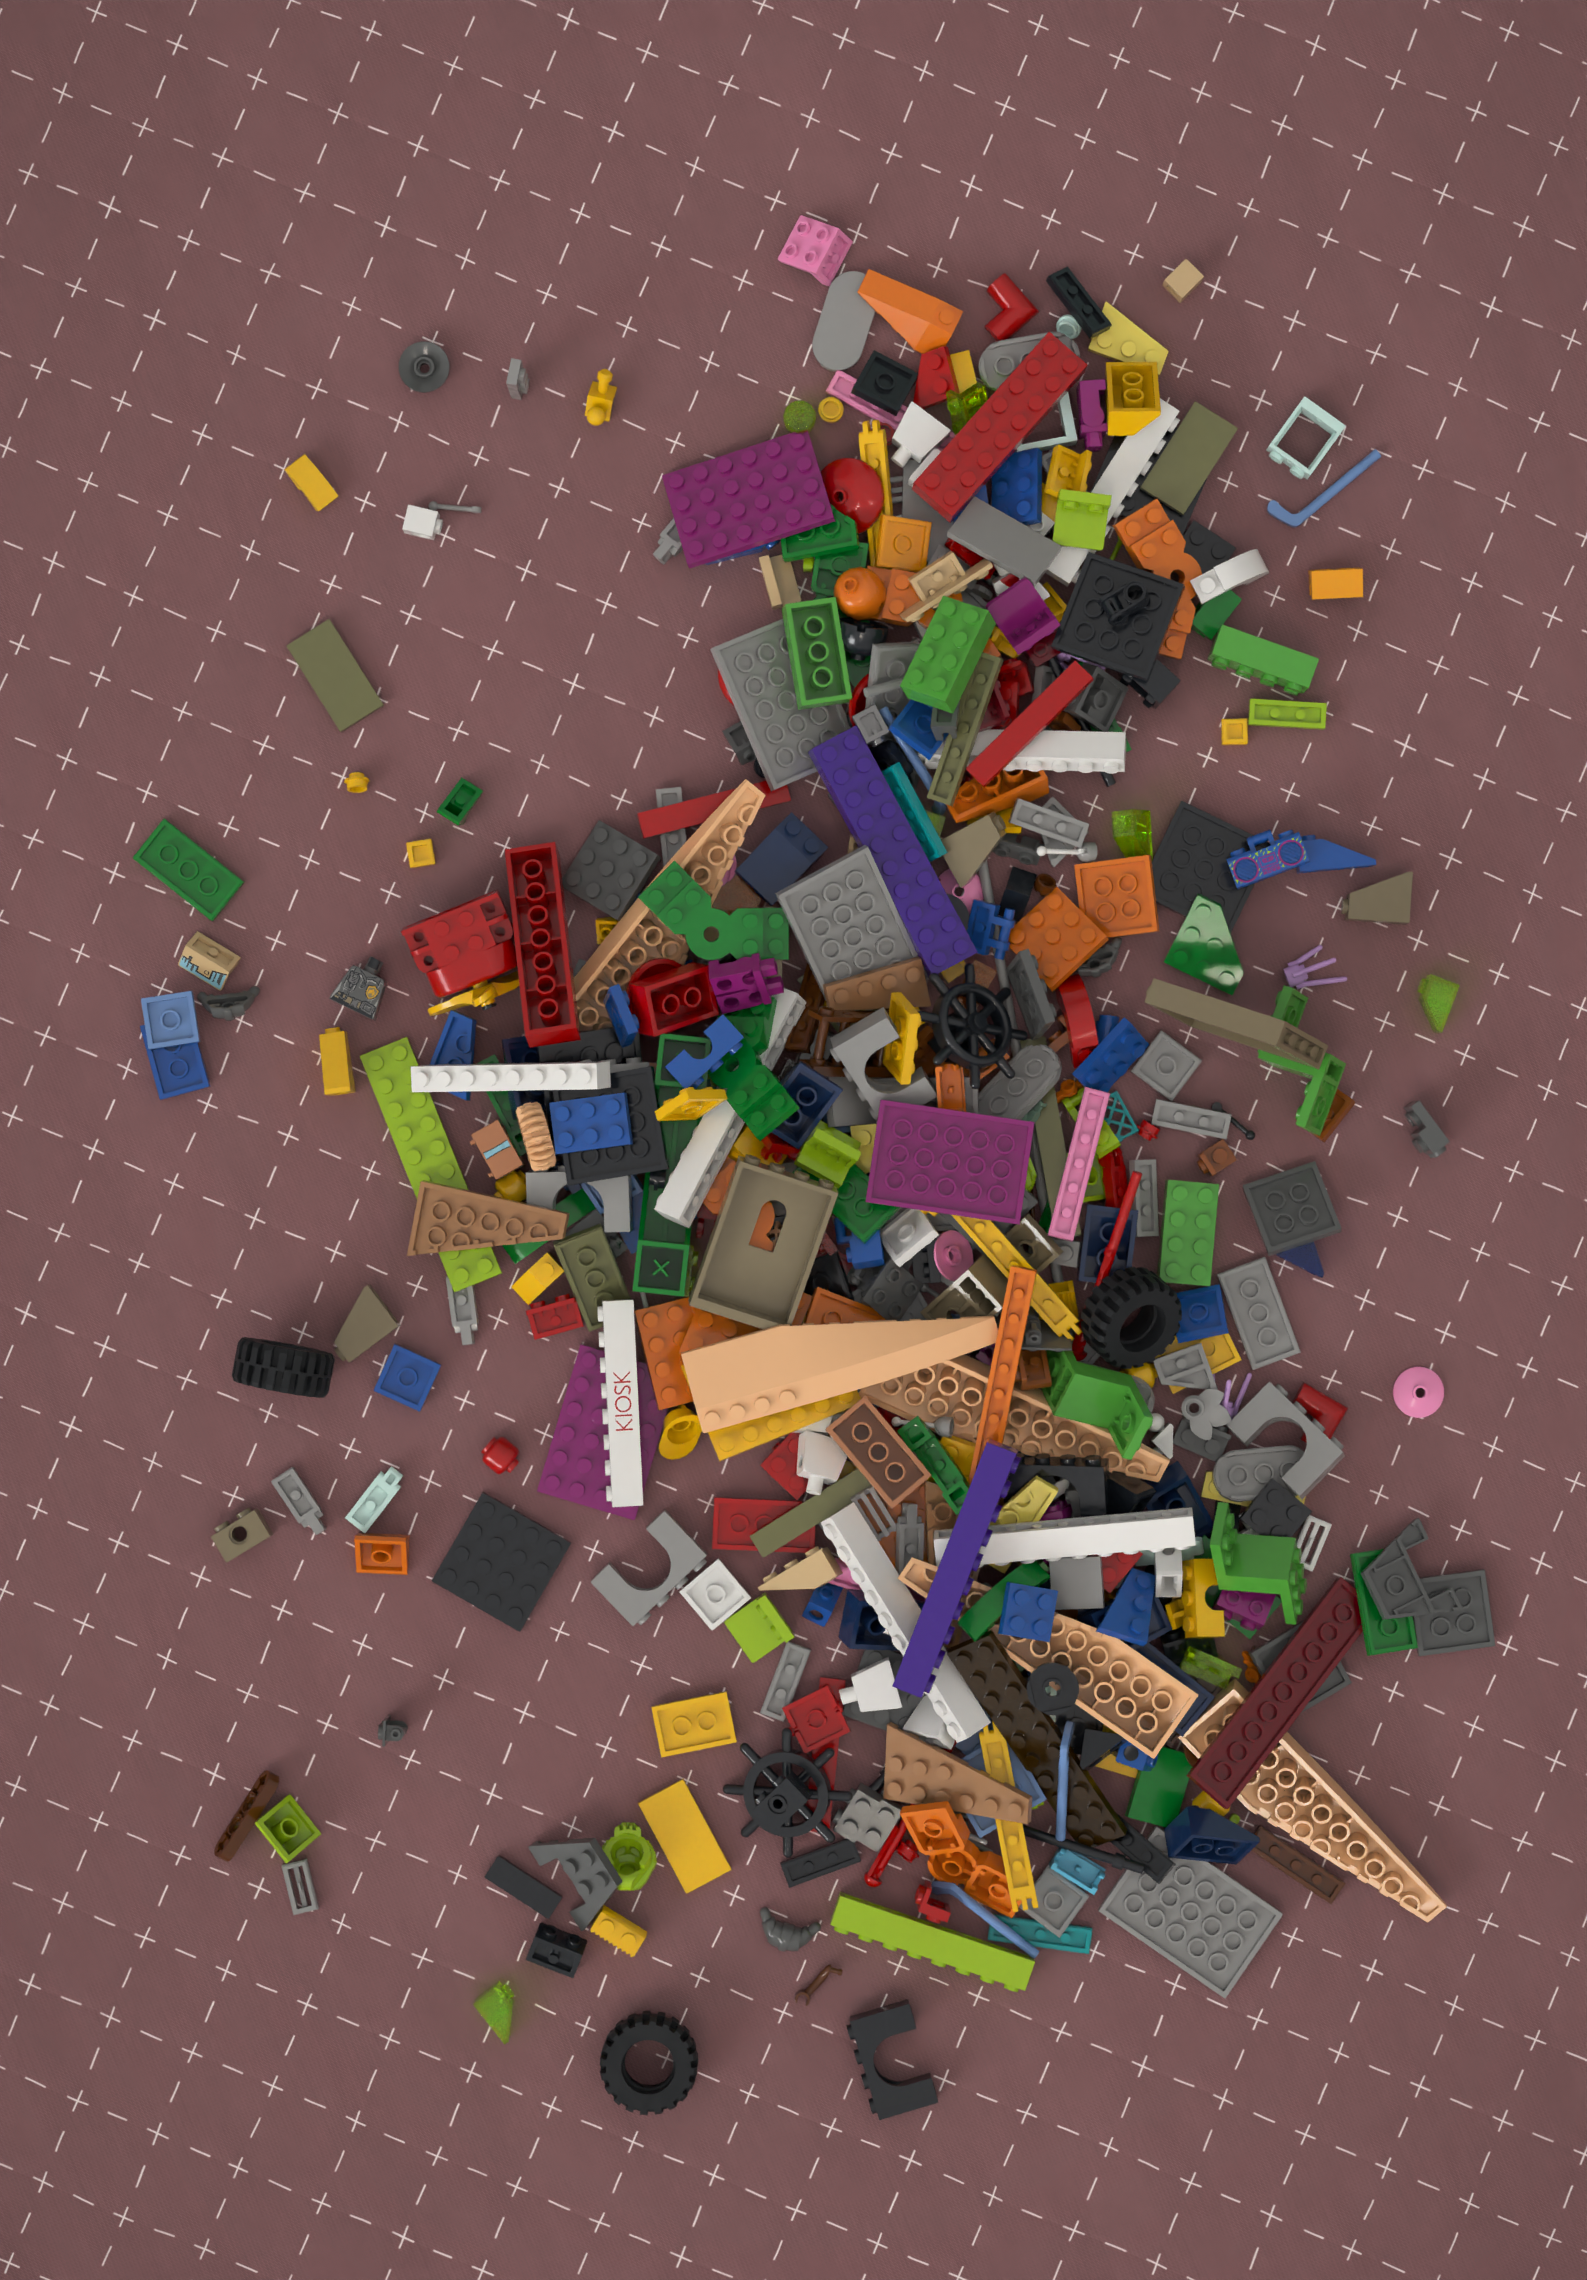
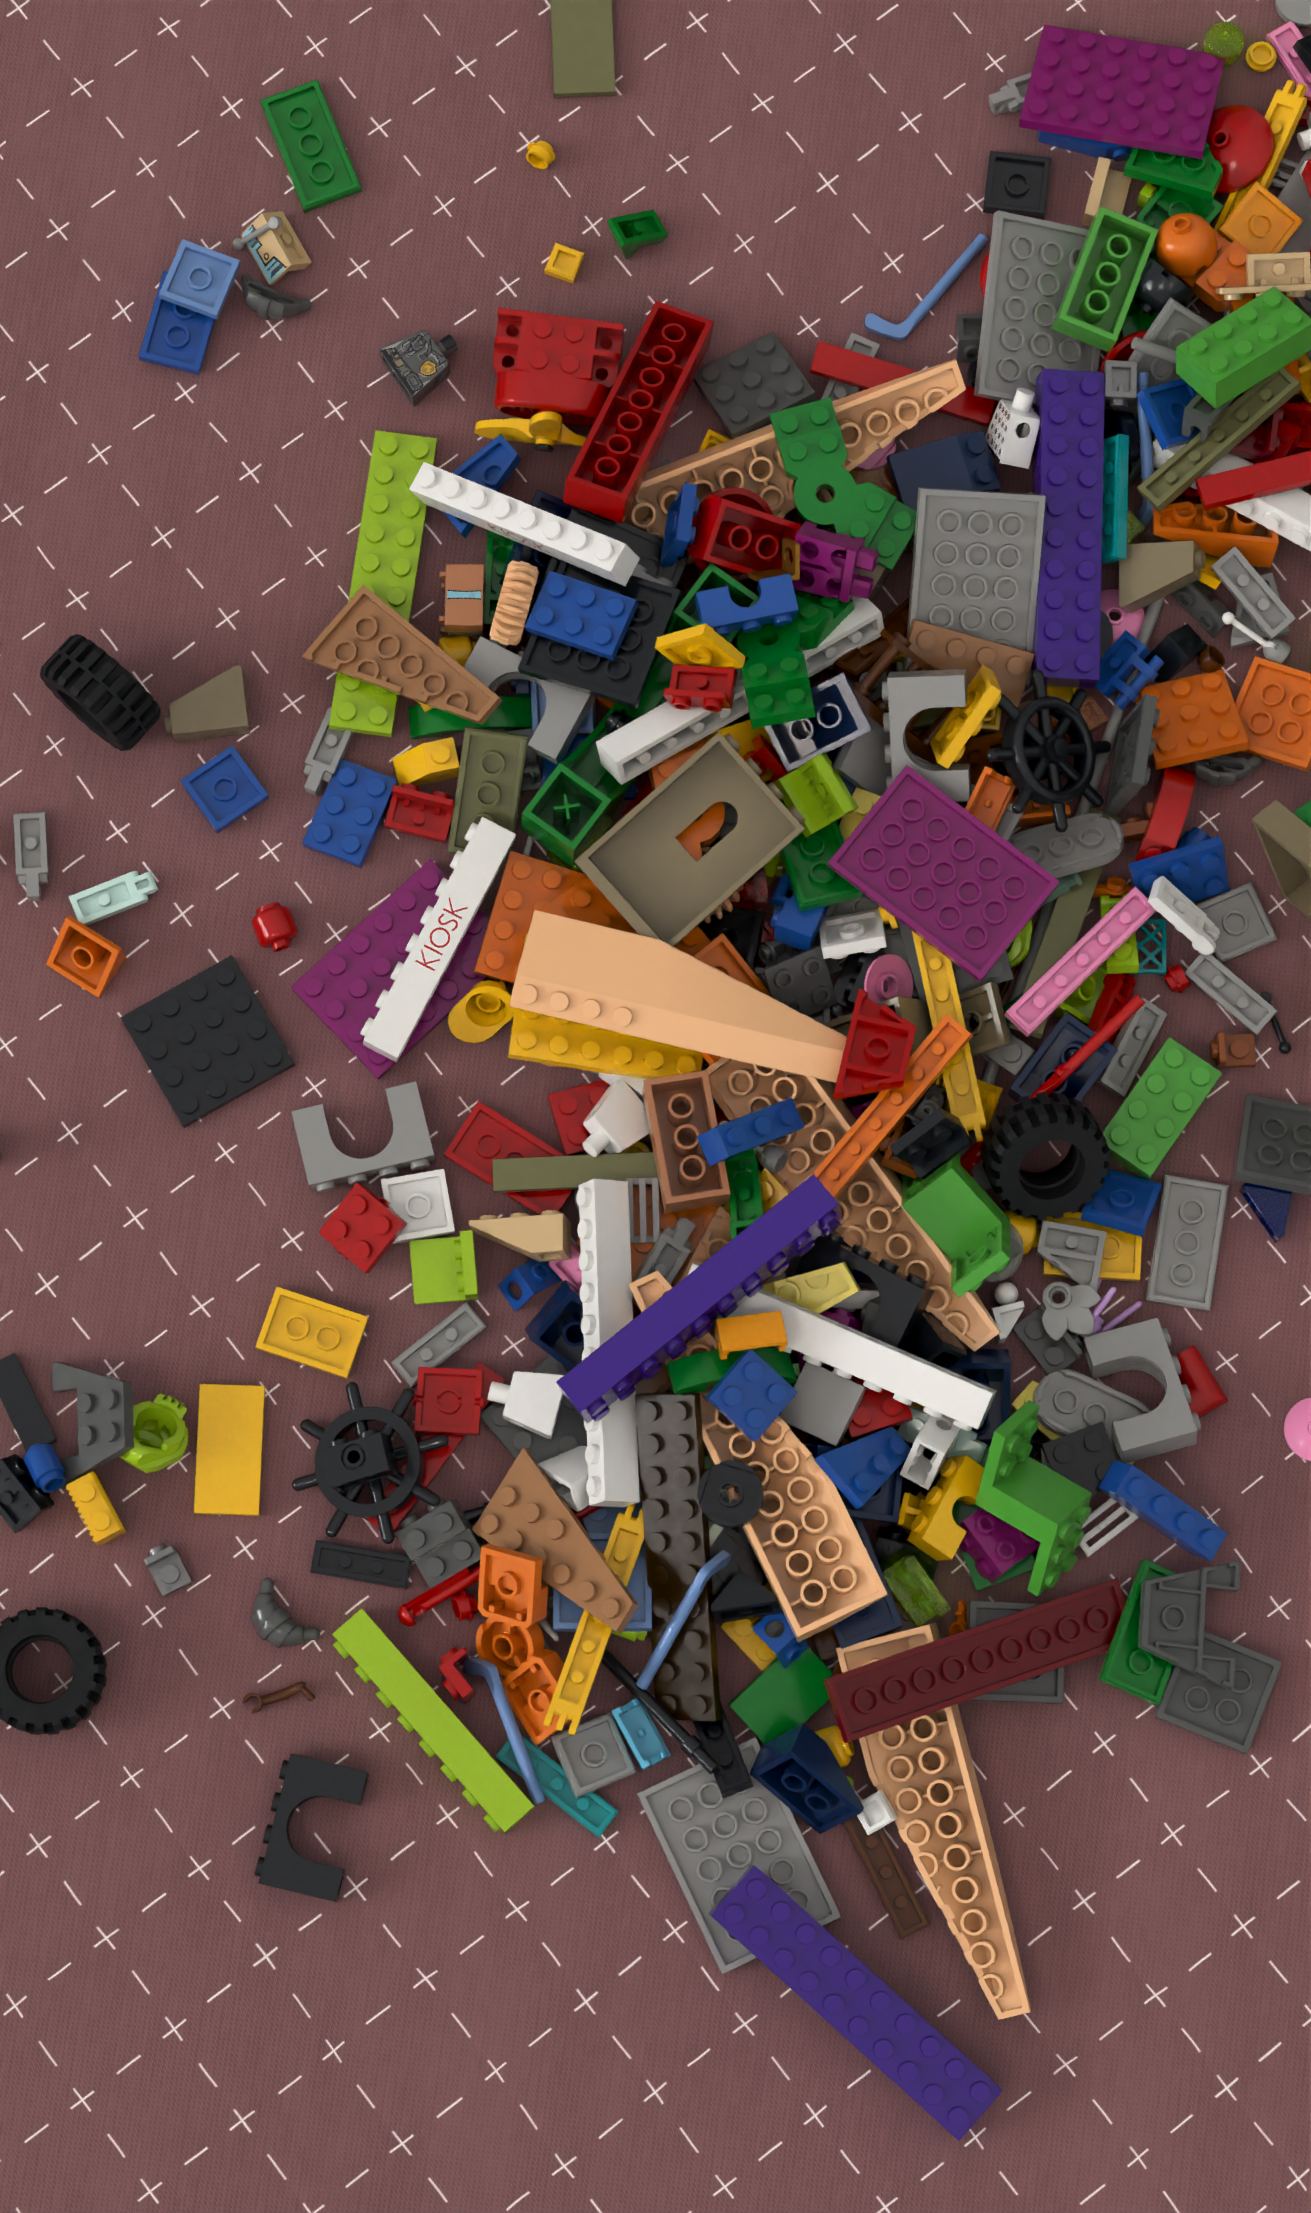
camera: 25 degrees right, 10 degrees down
yellow slope [319,1027,356,1096] -> none
none -> blue brick [23,1443,66,1493]
none -> flat silver bracket [144,1543,193,1597]
none -> light grey hinge [233,216,282,250]
none -> blue plate [302,759,399,868]
none -> red plate [318,1183,408,1273]
none -> red bracket [663,665,738,712]
none -> blue arch [697,1097,804,1167]
none -> dark purple brick [709,1864,1003,2141]
none -> light orange hinge [715,1310,788,1360]
none -> pearl gold bracket [748,538,800,582]
none -> red wing [833,989,916,1099]
none -> white tile [857,1789,898,1835]
none -> medium blue piece [865,233,989,341]
none -> black bracket [890,1108,971,1179]
none -> black plate [983,151,1052,220]
none -> white torso [985,388,1040,469]
none -> blue brick [1098,1460,1228,1561]
none -> white hinge [1148,876,1220,956]

